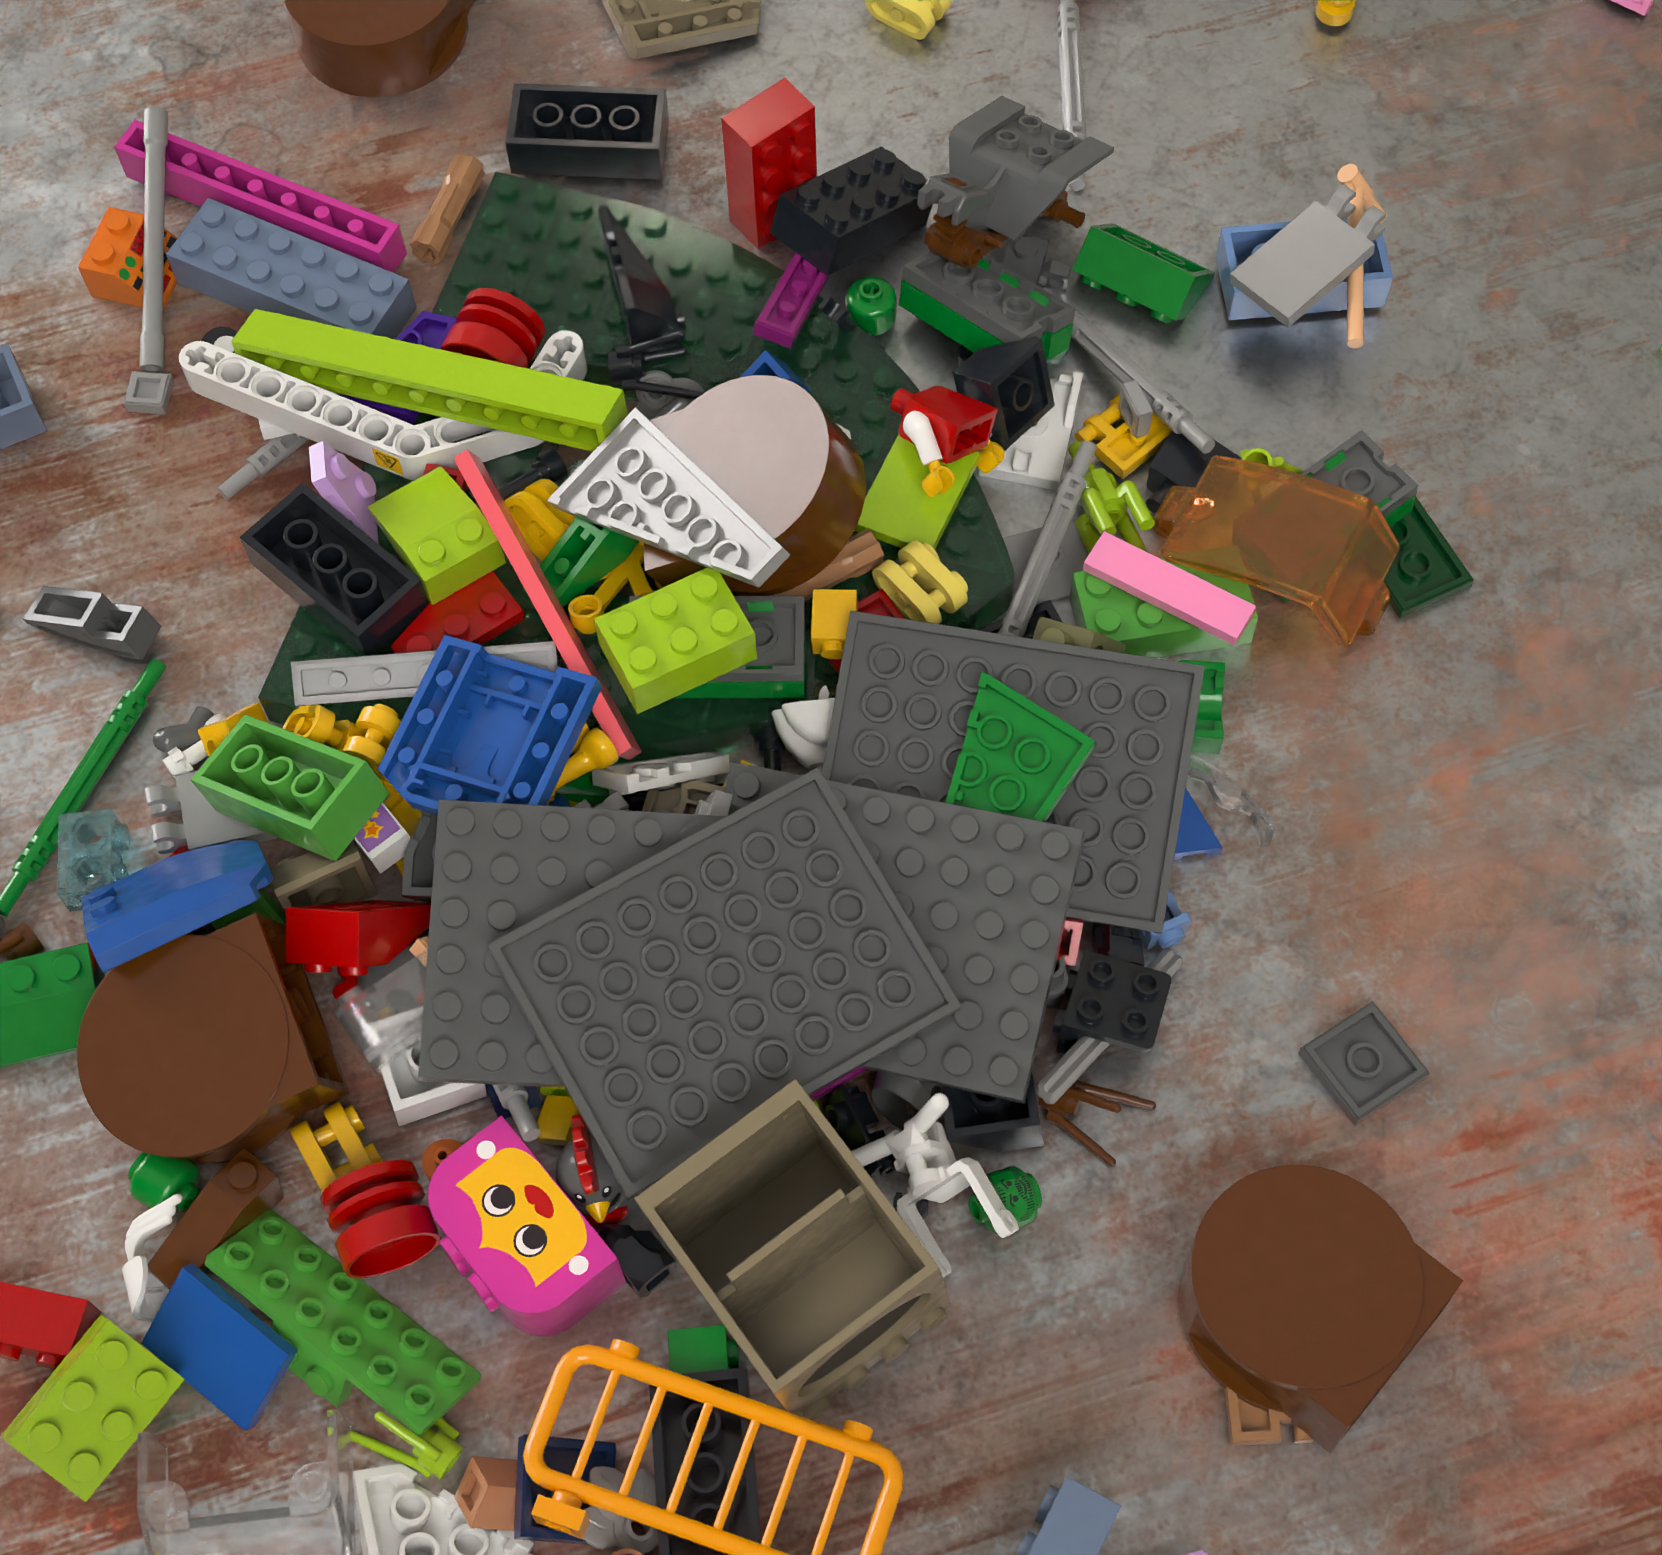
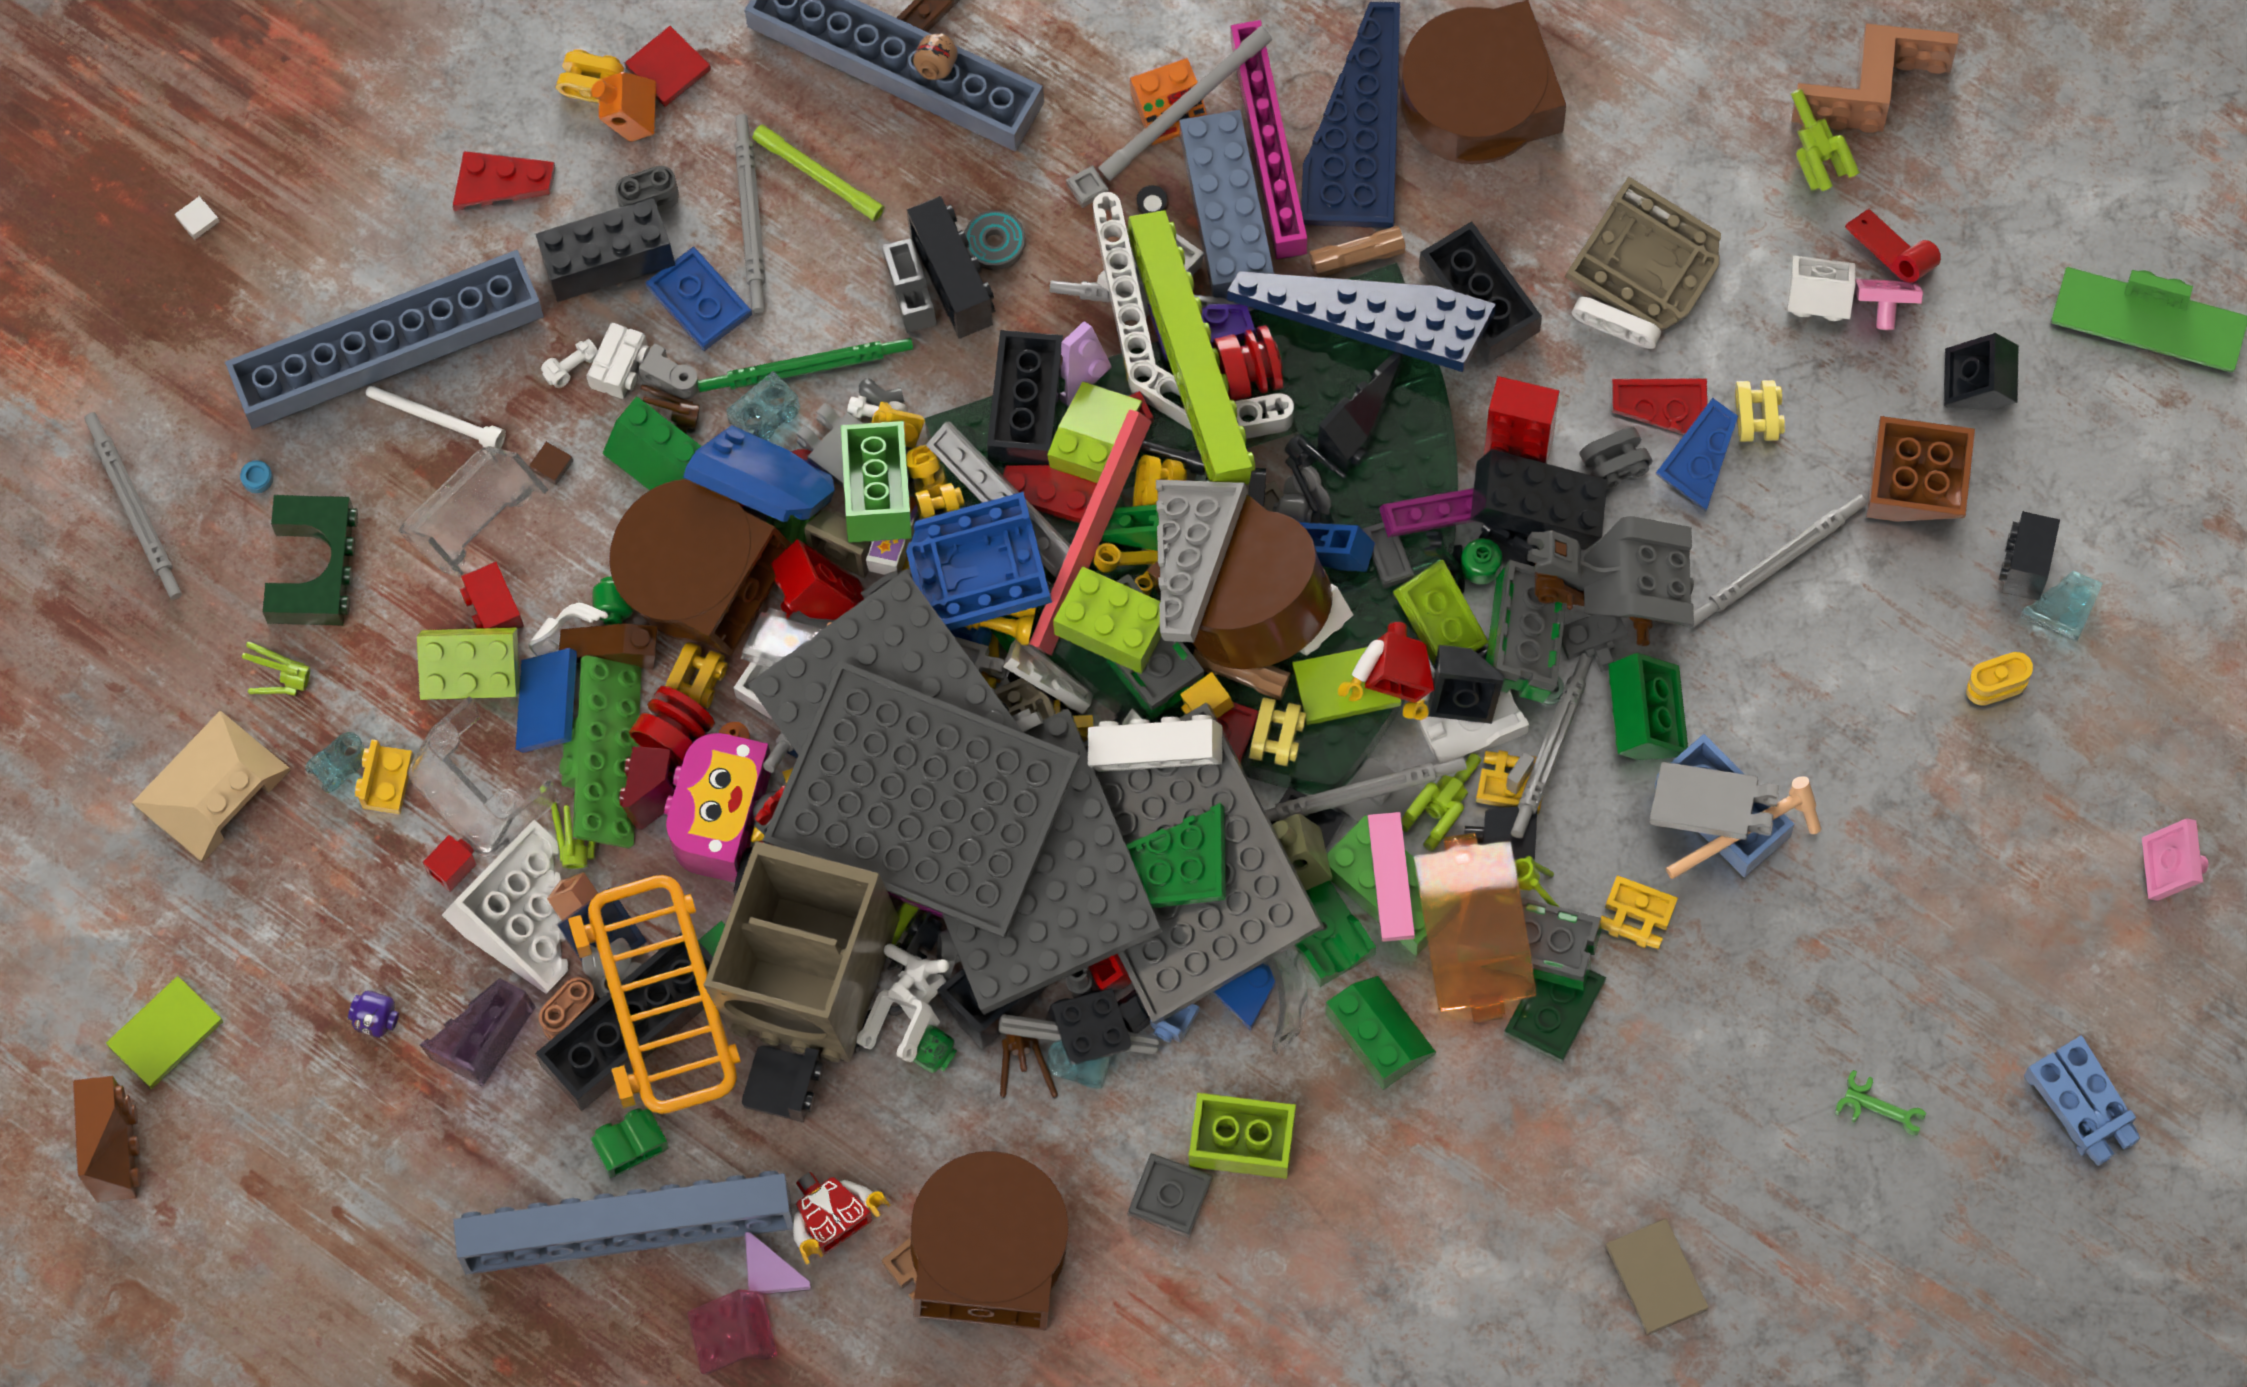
camera: 55 degrees right, 5 degrees up
none -> dark red slope [619,746,680,830]
none -> black bracket [742,1046,825,1123]
none -> torso [793,1172,891,1264]
none -> black brick [907,196,995,339]
none -> dark grey tile [965,210,1026,270]
none -> clear light blue piece [1047,1040,1112,1089]
none -> white brick [1088,715,1222,772]
none -> lime brick [1189,1093,1296,1179]
none -> wing [1227,271,1496,372]
none -> dark blue wing [1301,1,1400,228]
none -> green slope [1325,976,1436,1090]
none -> dark grey tile [1362,522,1414,589]
none -> lime tile [1393,560,1488,664]
none -> black hinge [1478,524,1539,566]
none -> white beam [1572,297,1661,349]
none -> dark grey brick [1579,427,1653,489]
none -> yellow plate [1601,875,1678,950]
none -> red wing [1612,378,1707,435]
none -> blue wing [1655,398,1738,511]

